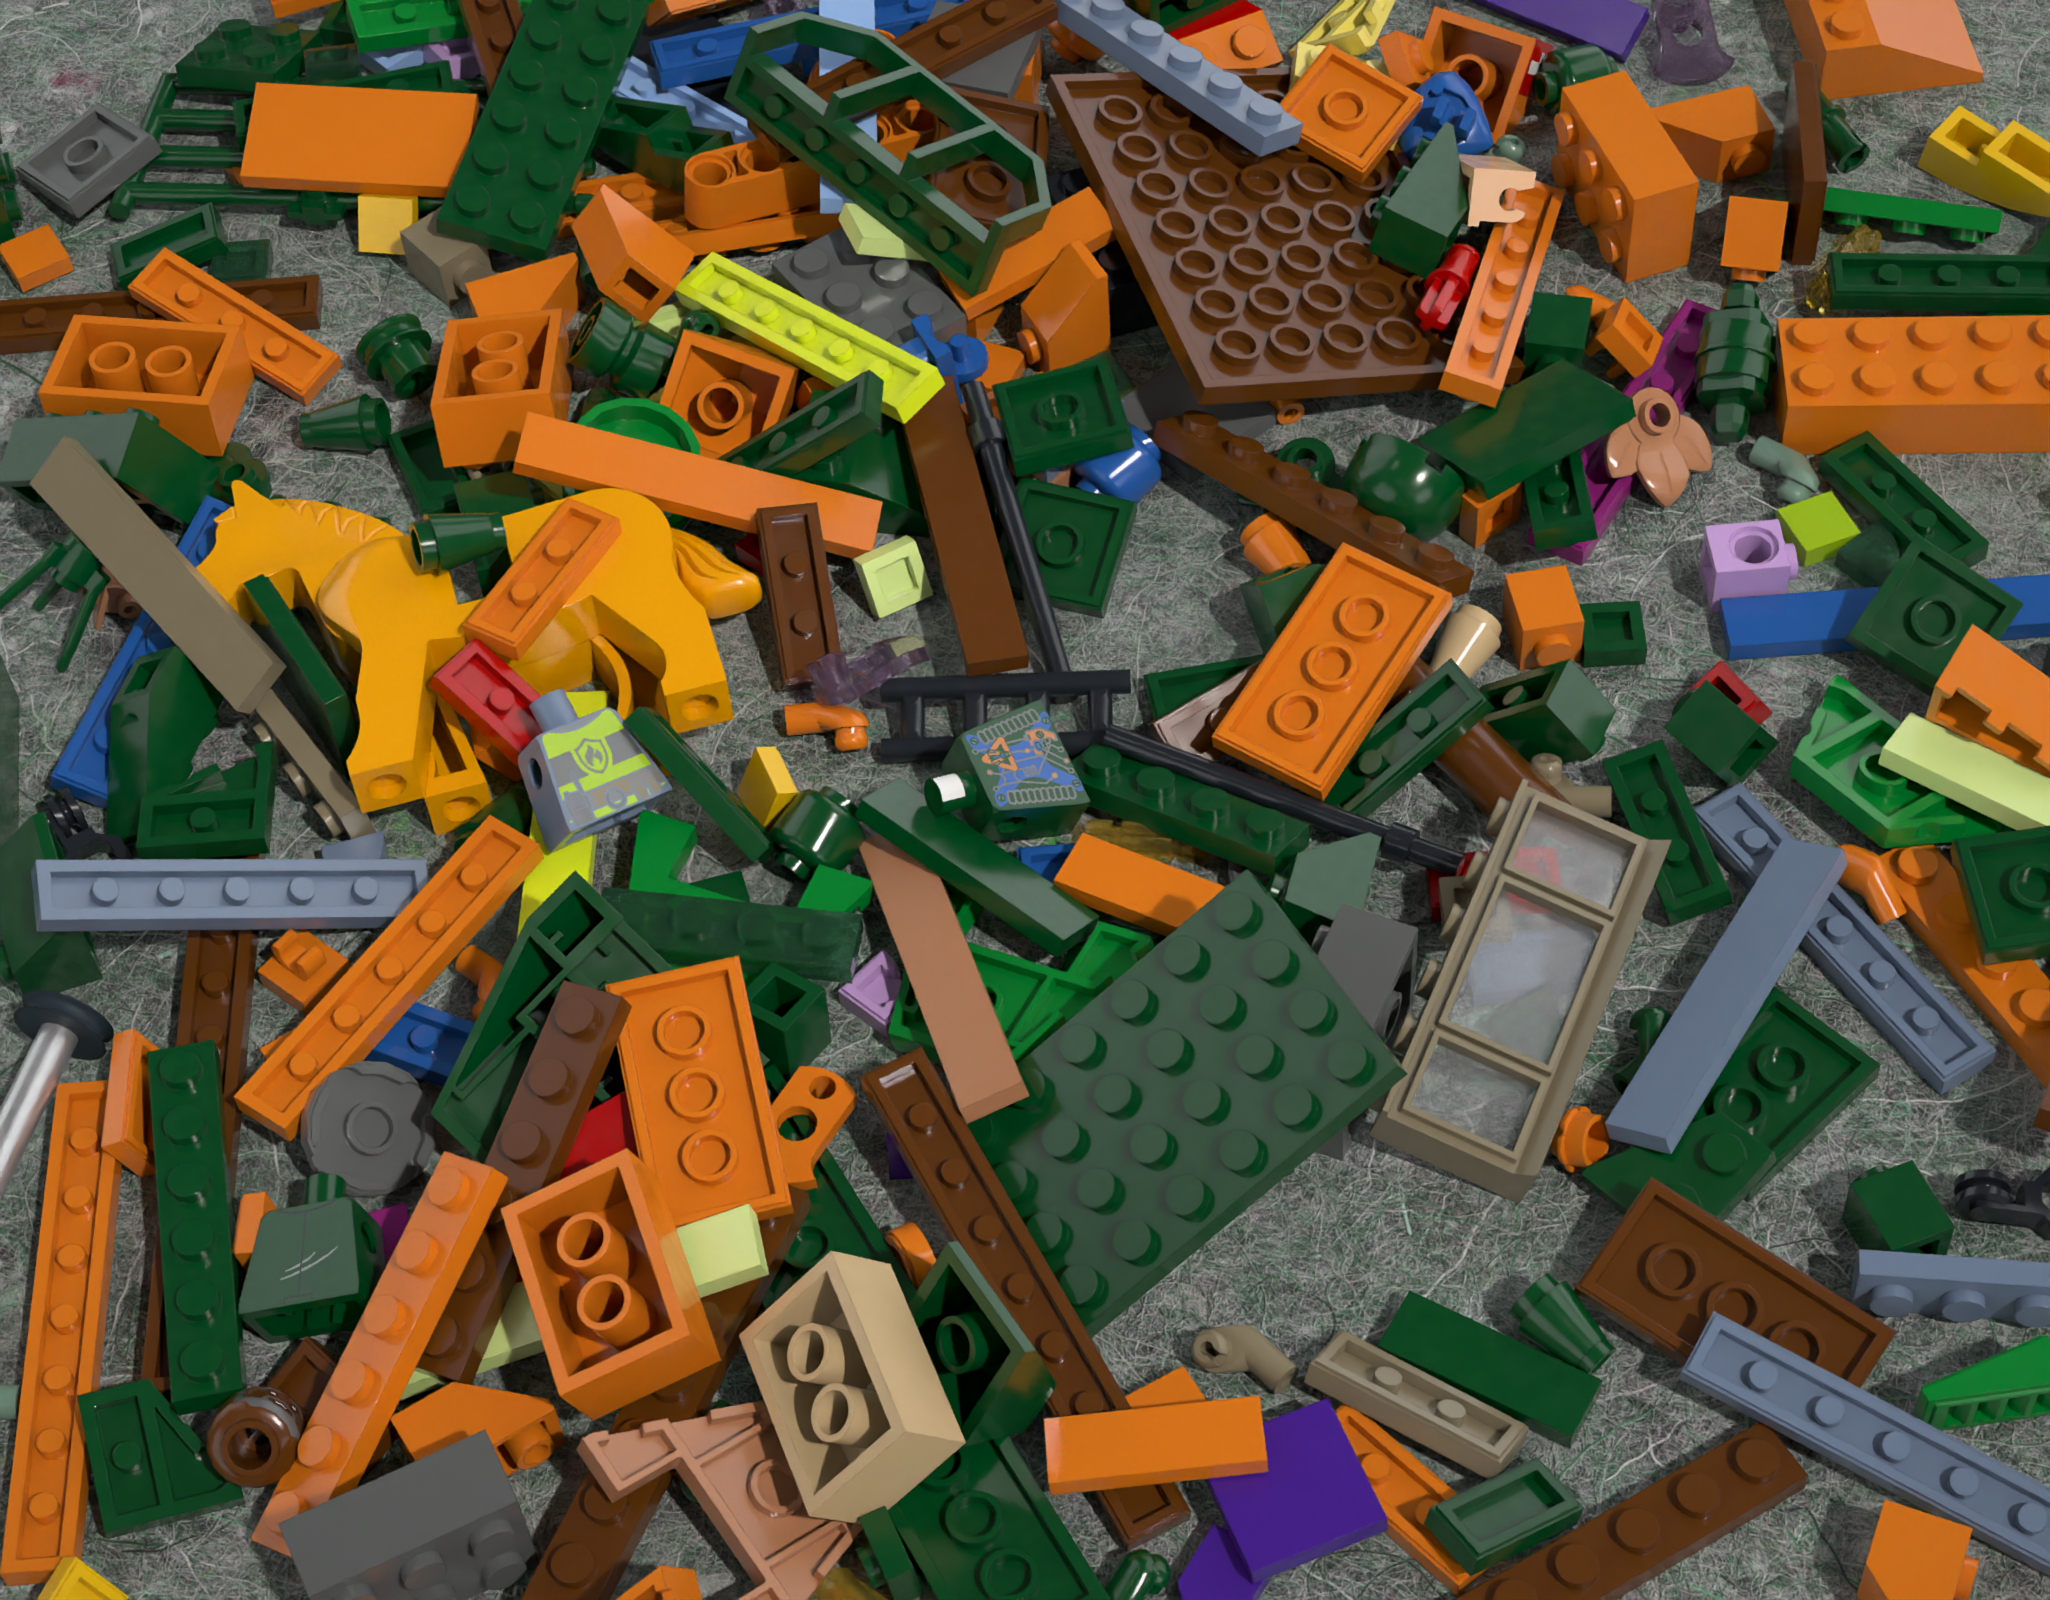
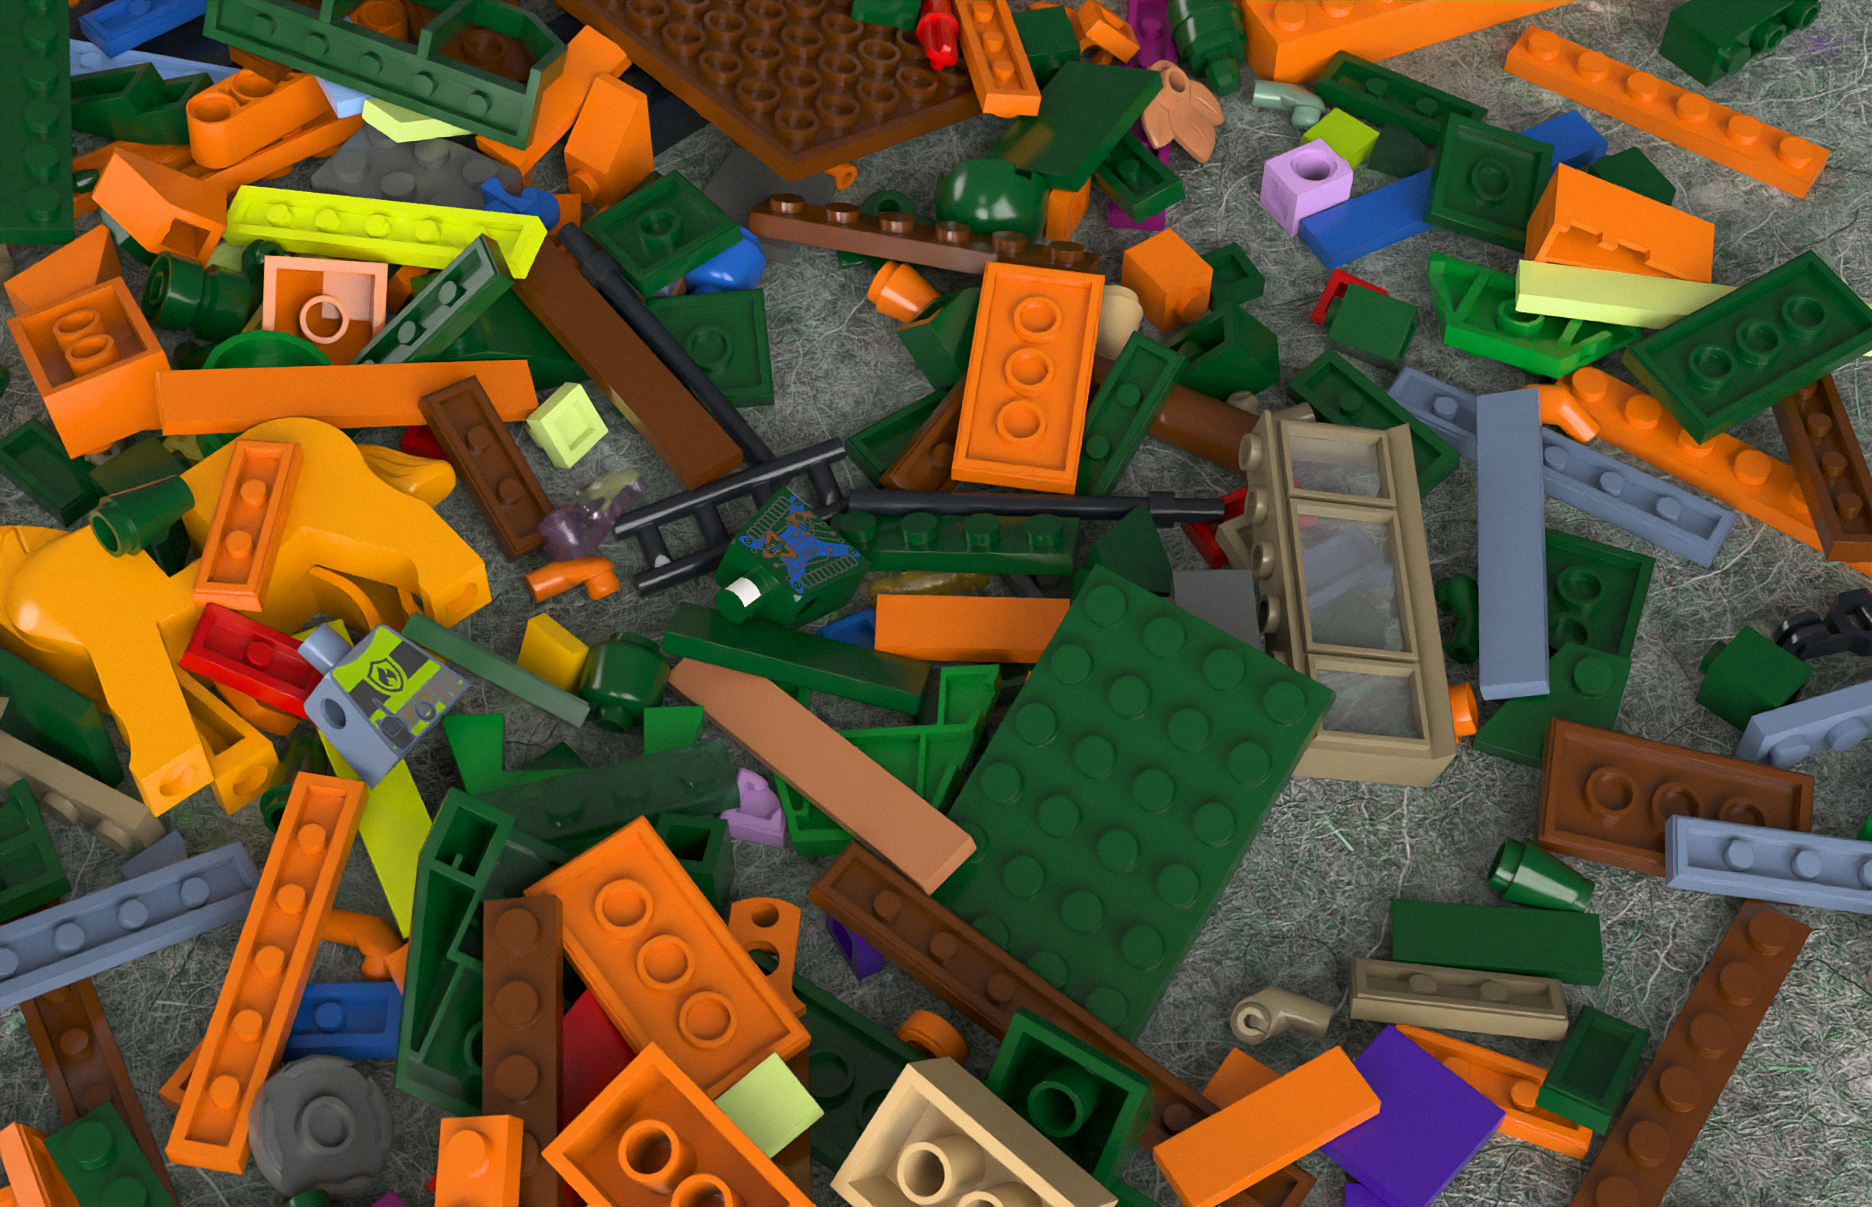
camera: 30 degrees left, 0 degrees up
orange tile [257,928,351,1016] -> none

